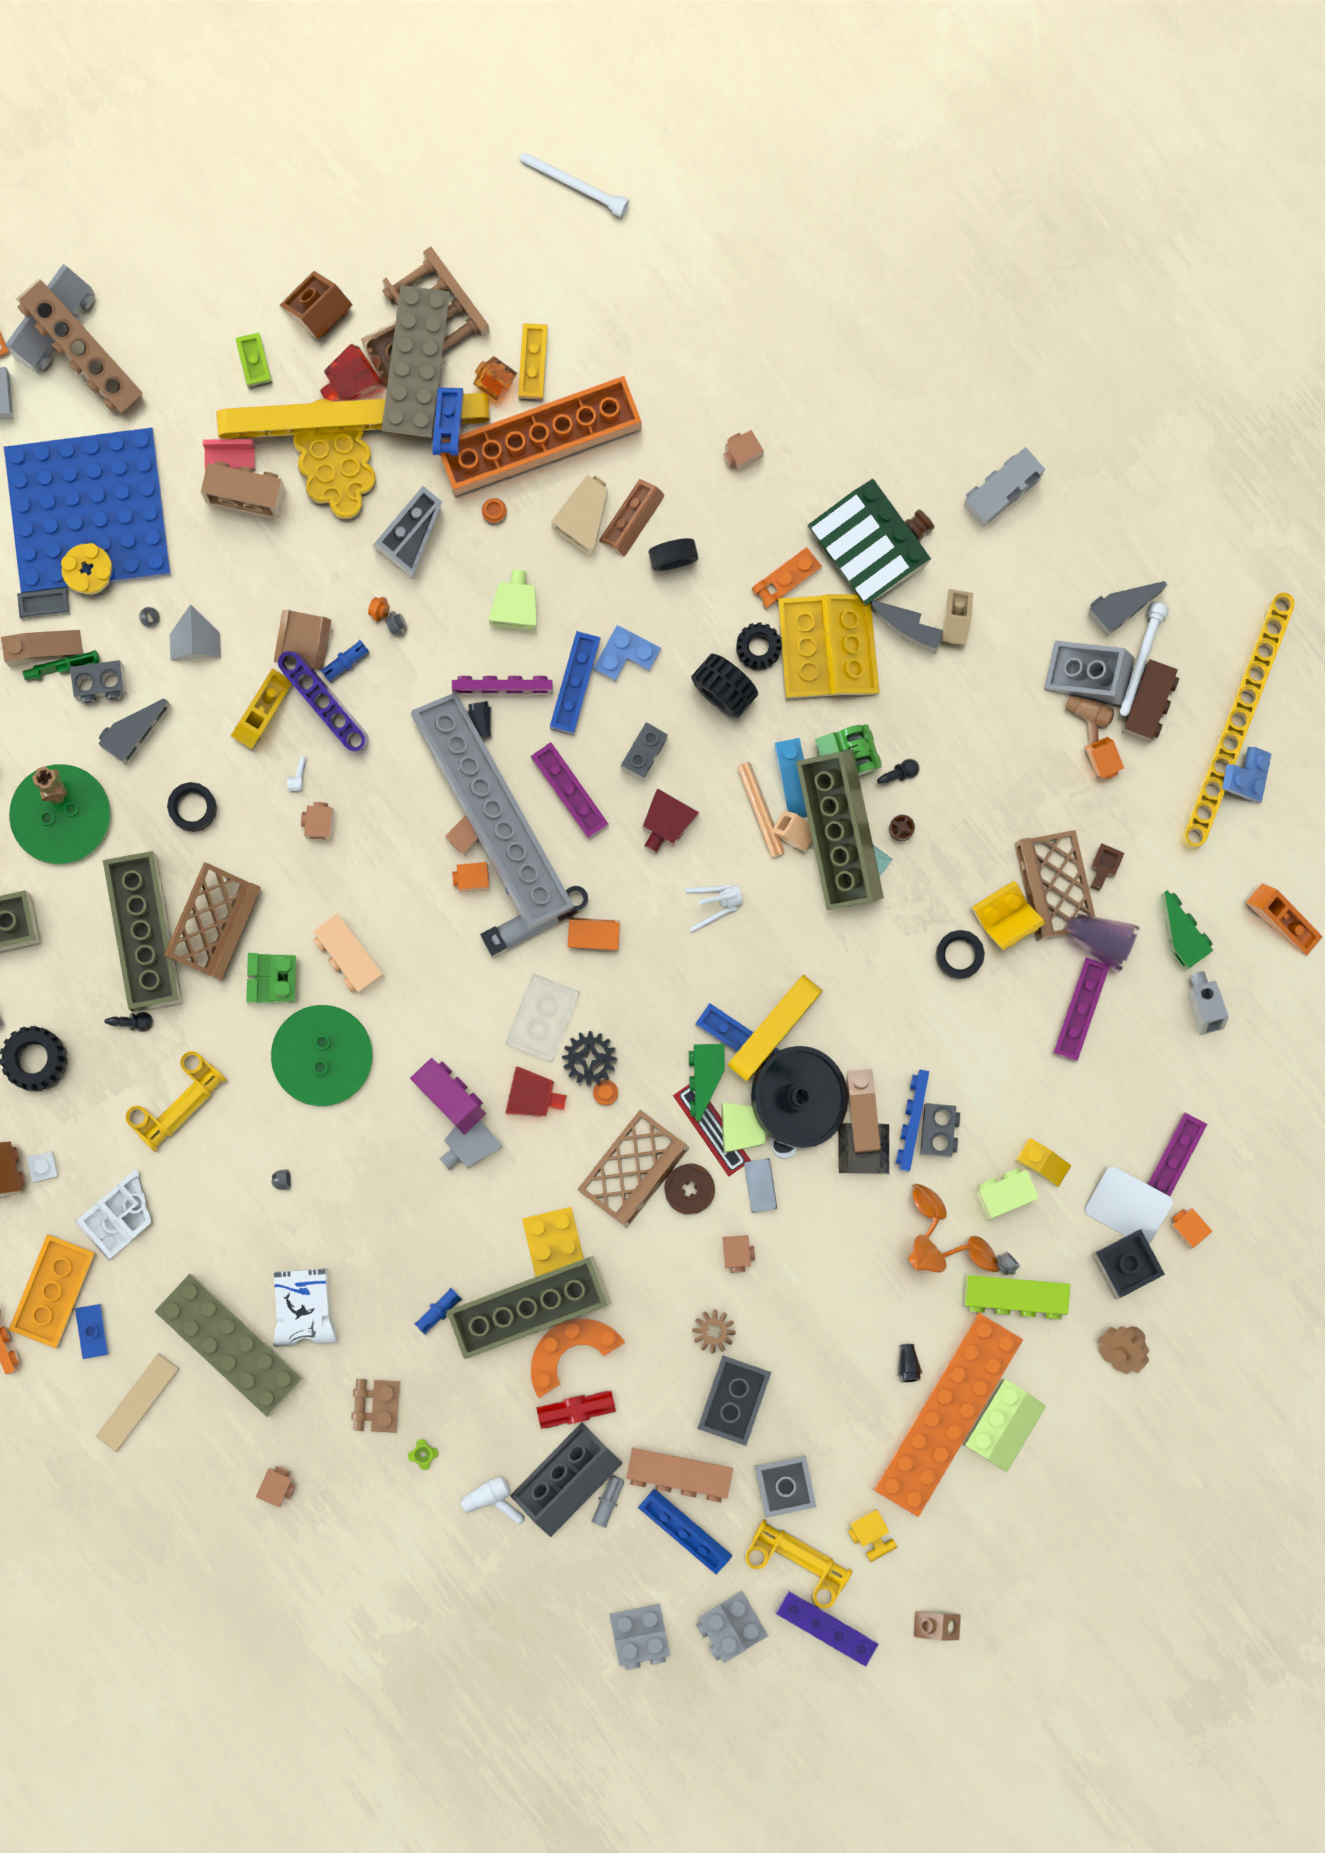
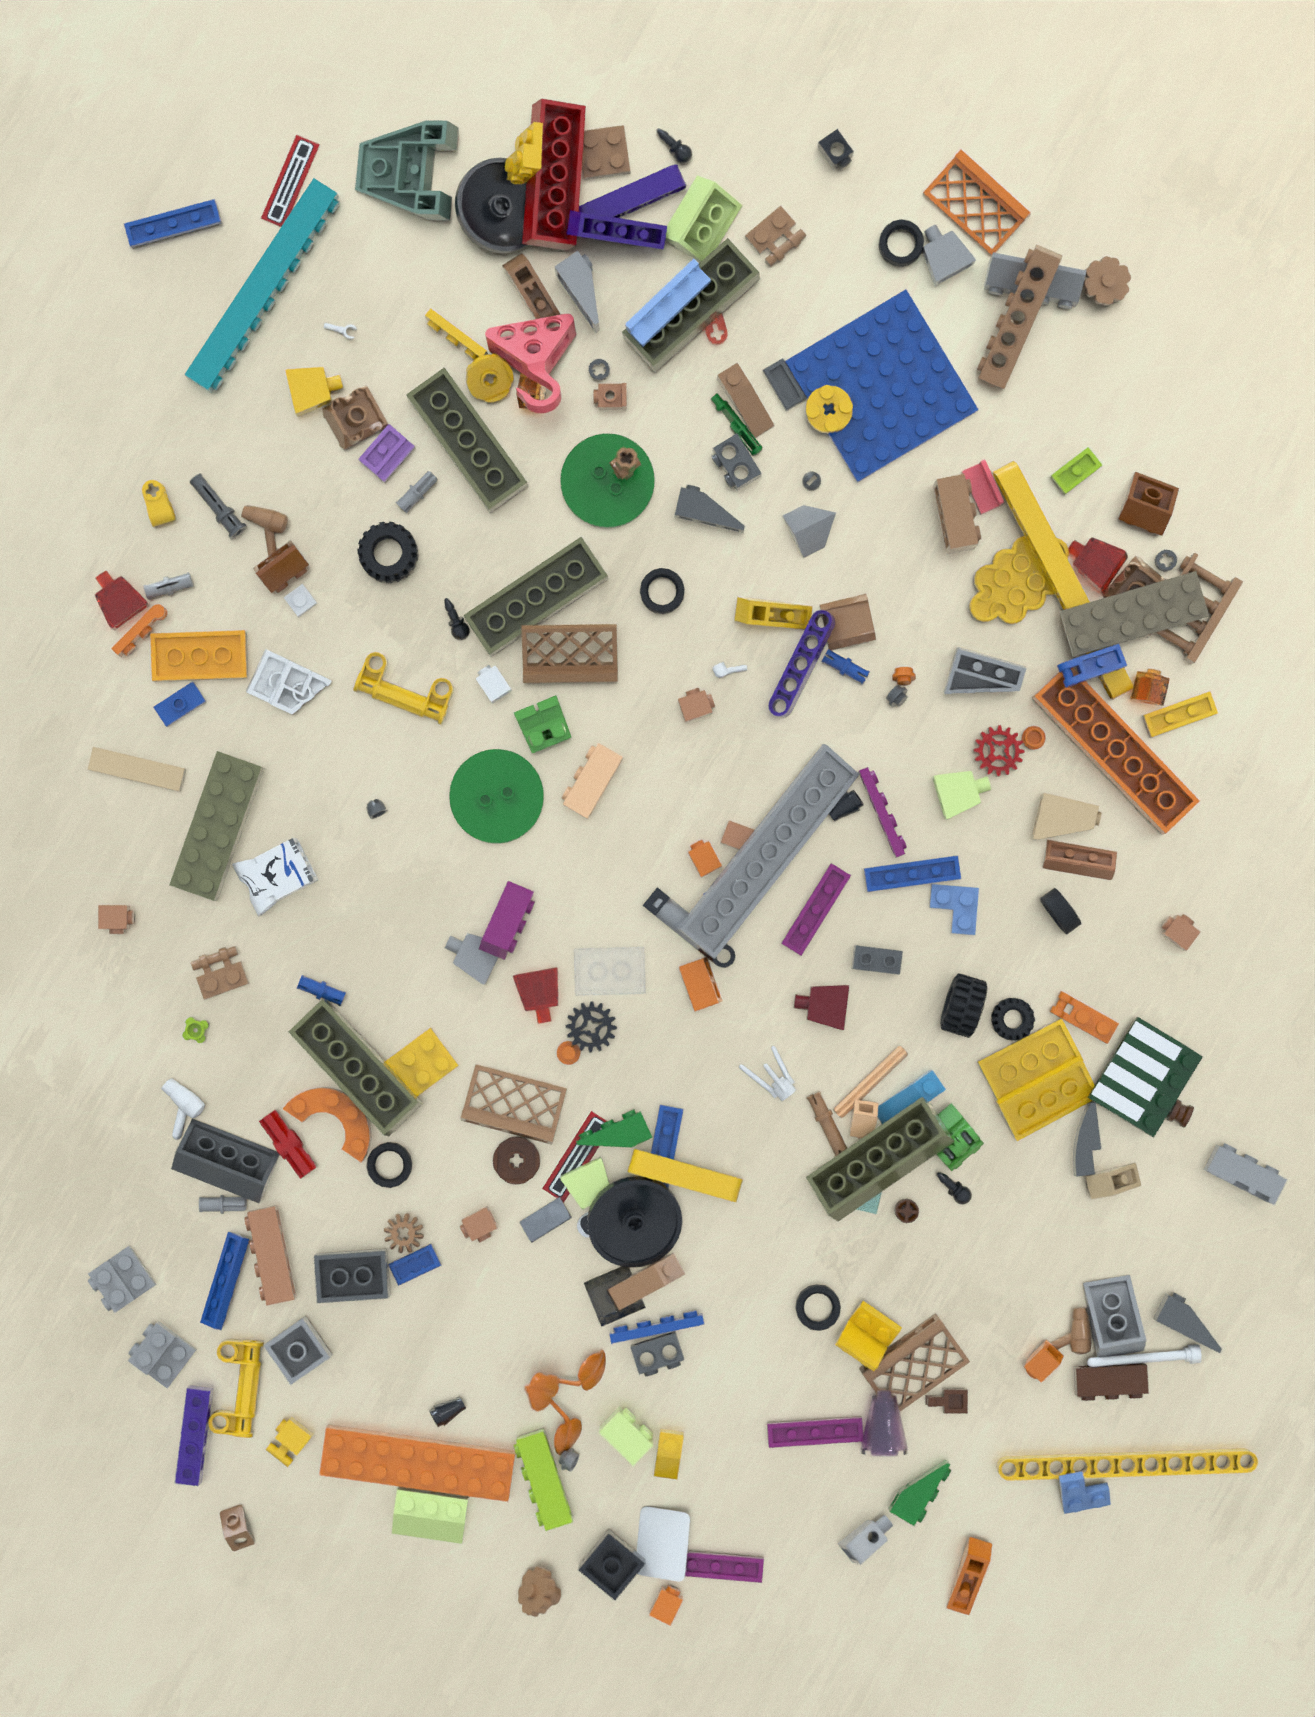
camera: 70 degrees right, 5 degrees up
none -> black tyre [366,1142,412,1188]
none -> blue plate [388,1244,441,1286]
none -> white brick [476,665,512,704]
none -> medium nougat pin [807,1091,847,1156]
none -> red gear [973,725,1025,777]
none -> medium nougat plant [1083,256,1131,306]
none -> dark grey bush [1155,550,1177,572]

